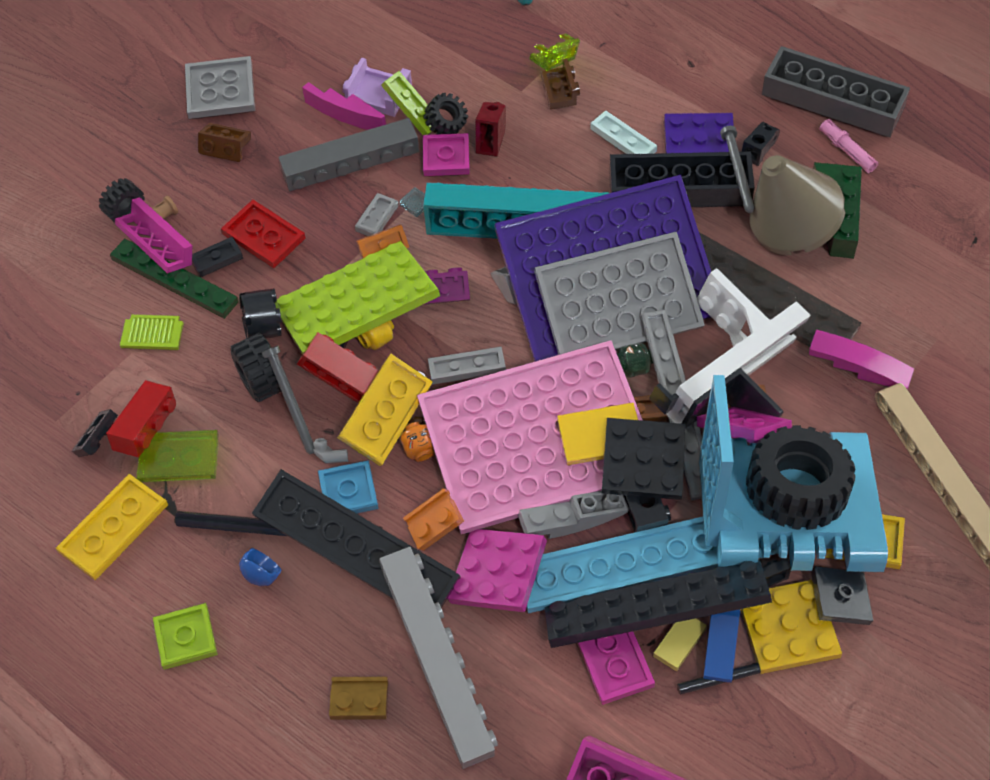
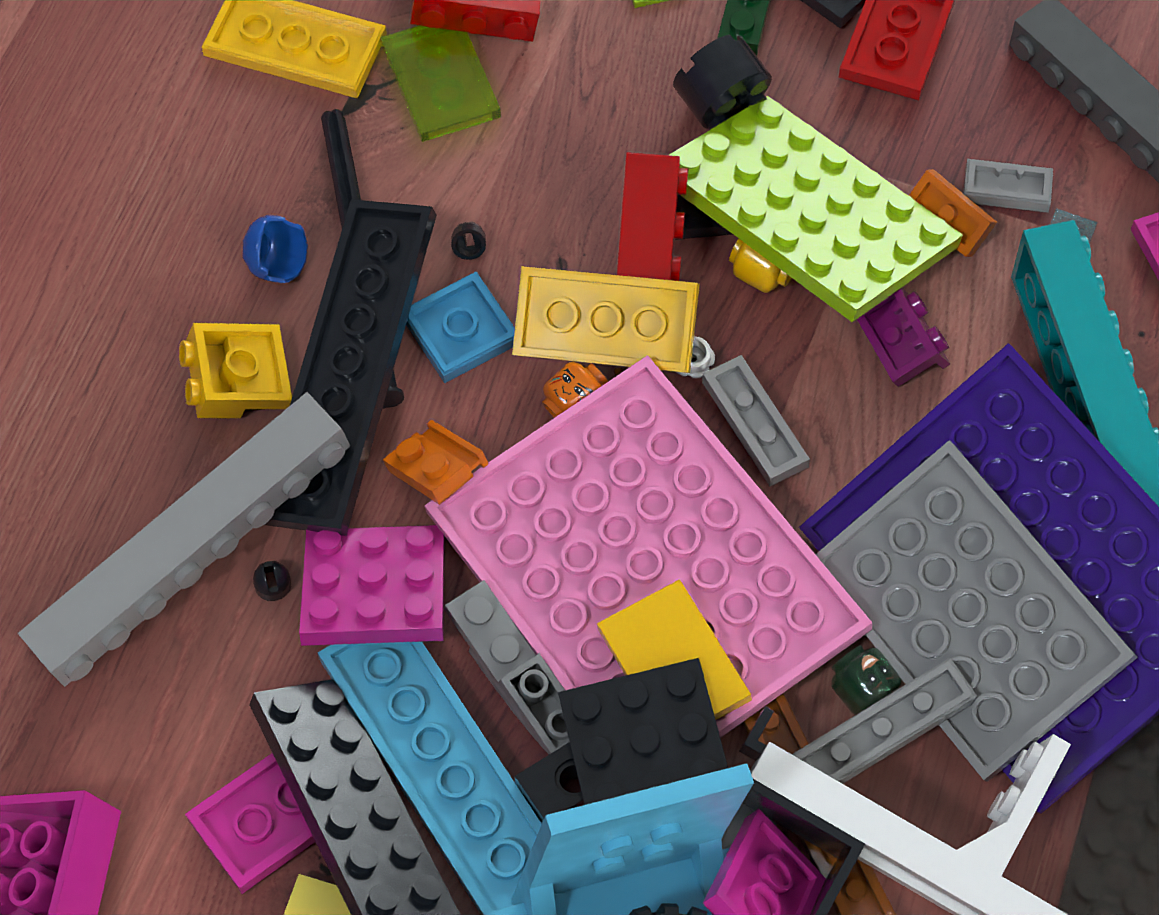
camera: 70 degrees right, 5 degrees up
lime tile [153,603,218,670] -> none
black tyre [231,333,282,402] -> none
dark grey bar [261,346,314,455] -> none
light grey arm [313,438,348,463] -> none
pearl gold plate [329,677,388,720] -> none
none -> yellow plate [179,323,292,418]
none -> black hinge [253,561,291,601]
none -> black hinge [451,222,486,260]

